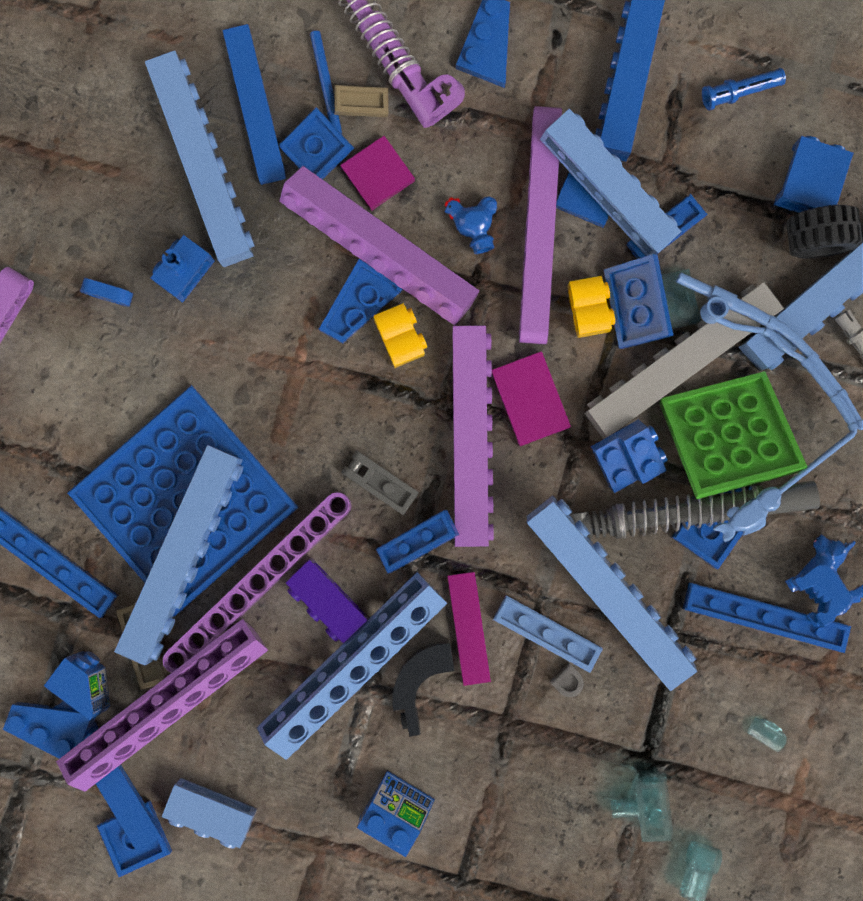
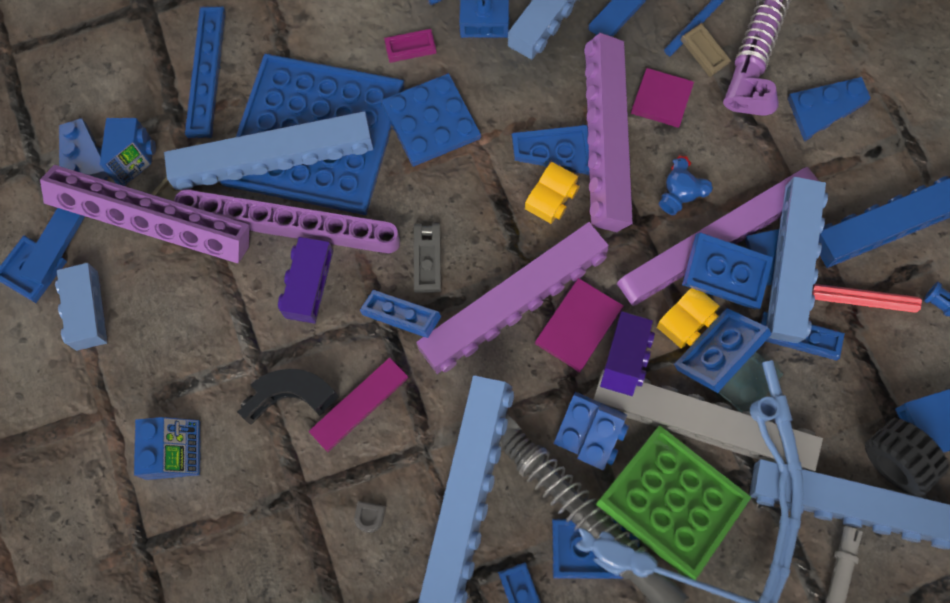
camera: 60 degrees right, 15 degrees down
medium blue brick [257,572,447,760] -> none
blue tile [278,107,354,180] -> none
medium blue tile [493,595,603,673] -> none
none -> blue plate [381,73,481,167]
none -> magenta tile [384,29,436,63]
none -> dark purple brick [600,311,655,397]
none -> blue plate [682,233,773,310]
none -> coral axle [812,284,922,313]

